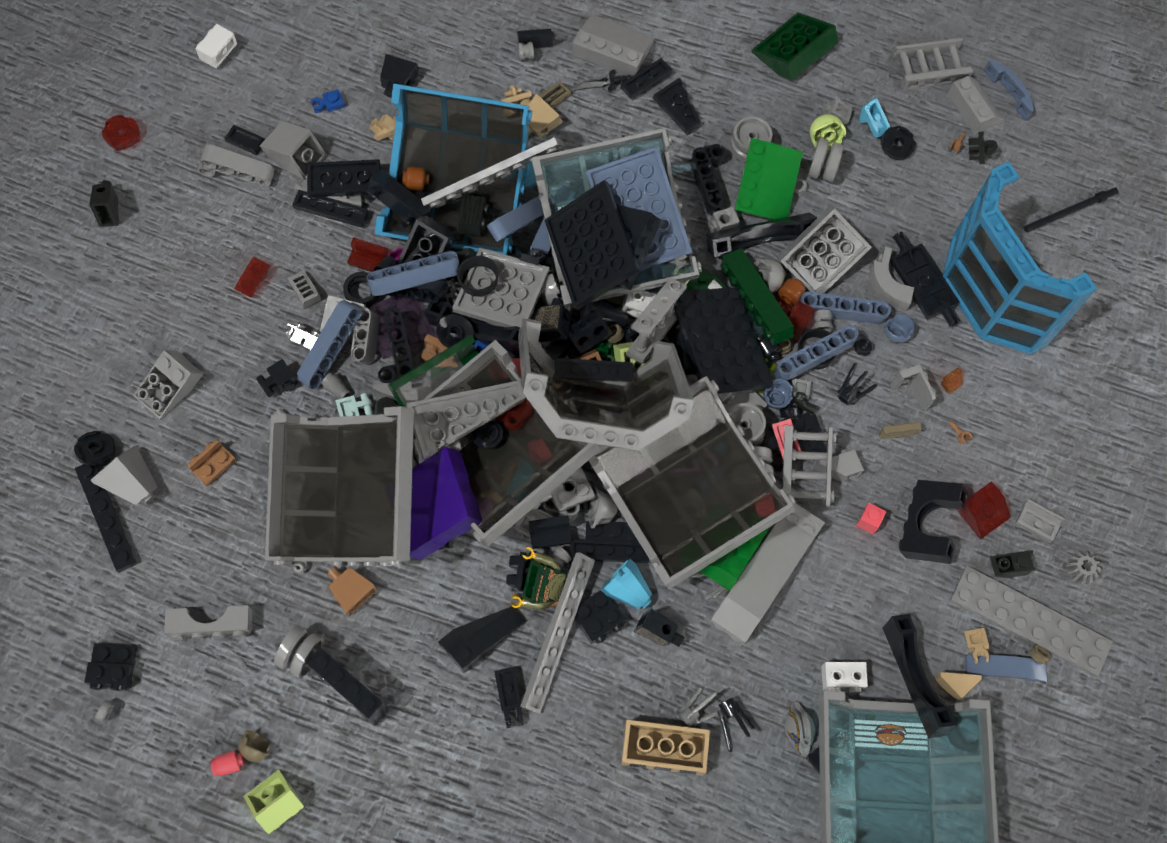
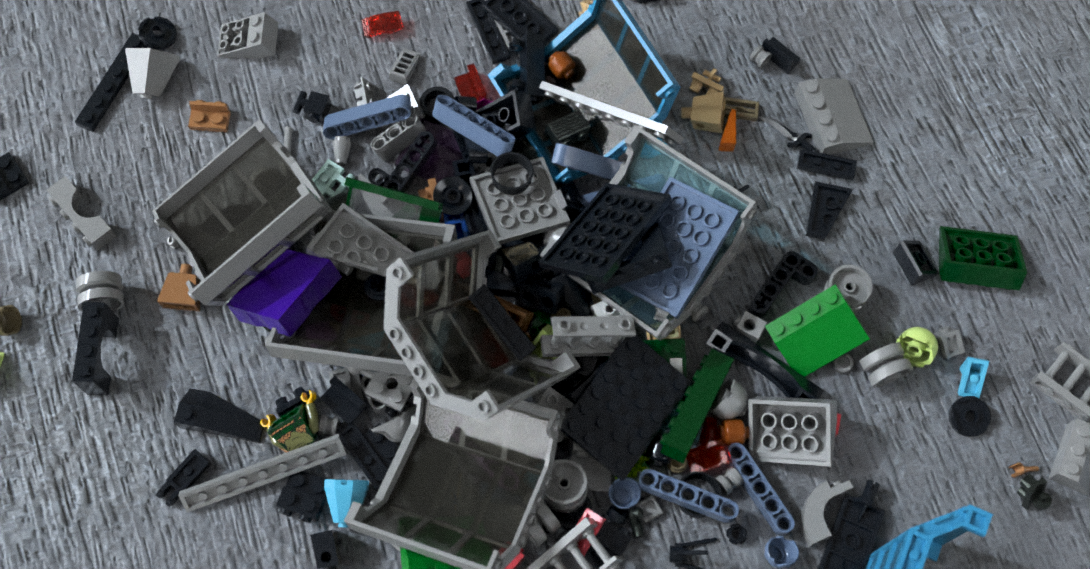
camera: 55 degrees right, 0 degrees up
none -> orange slope [719,109,736,152]
none -> black slope [893,240,939,286]

